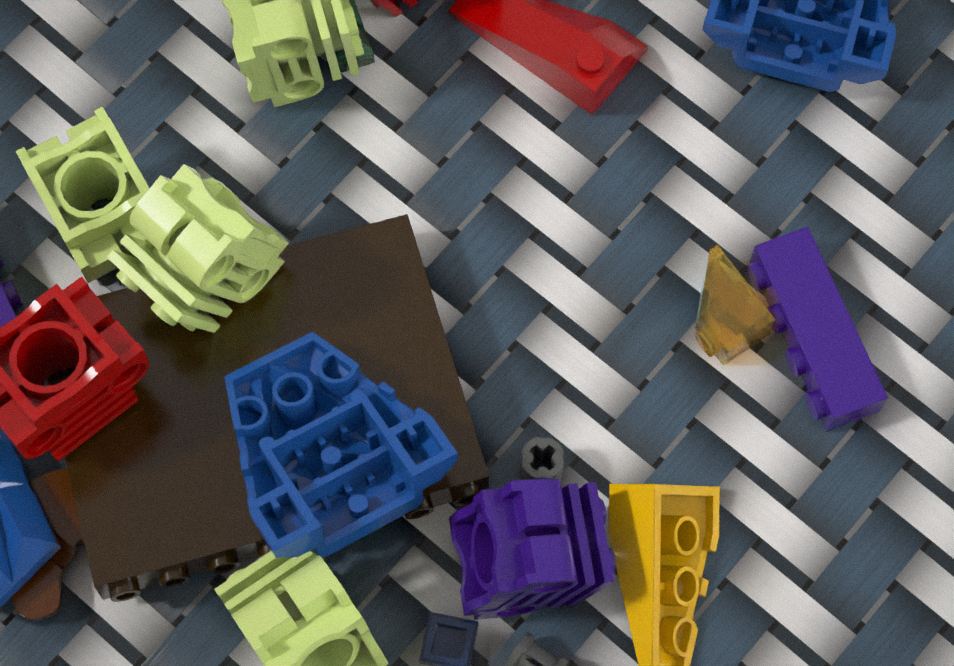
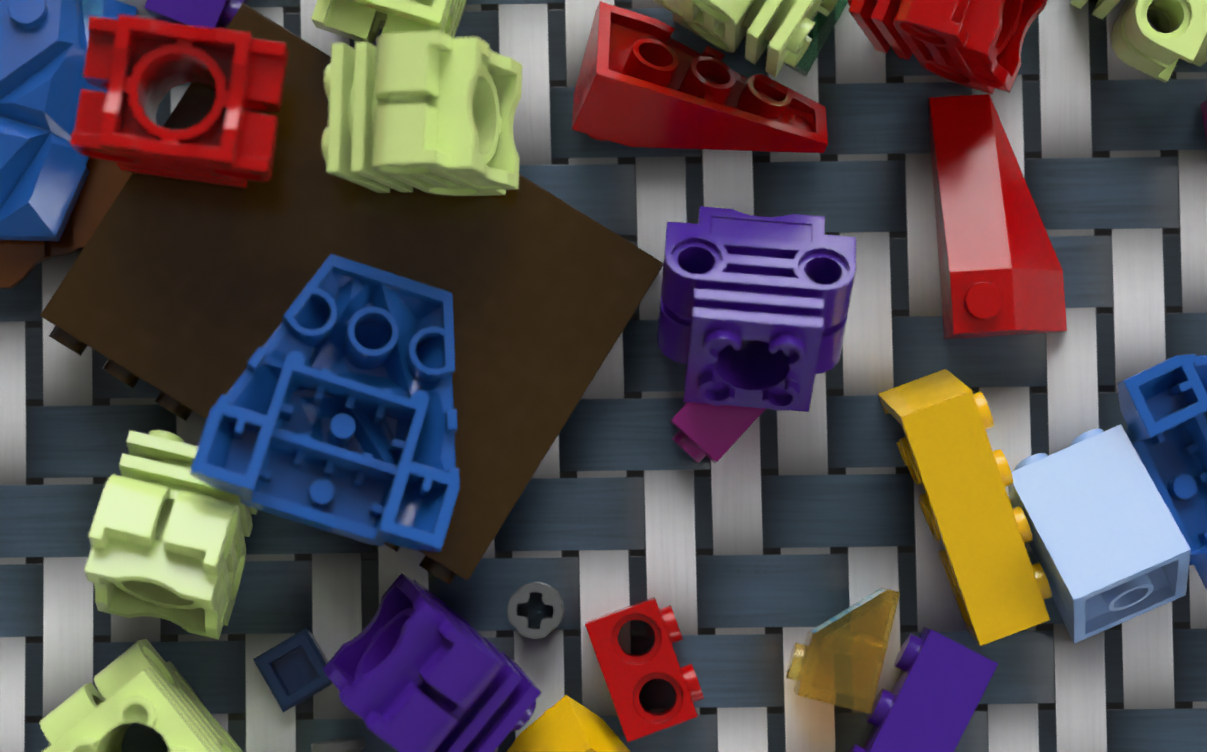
camera: 50 degrees right, 15 degrees up
none -> red wedge [572,1,828,153]
none -> red brick [585,597,704,742]
none -> dark purple piece [657,206,856,412]
none -> magenta brick [670,402,766,464]
none -> yellow wedge [878,369,1052,646]
none -> light blue slope [1008,424,1191,644]

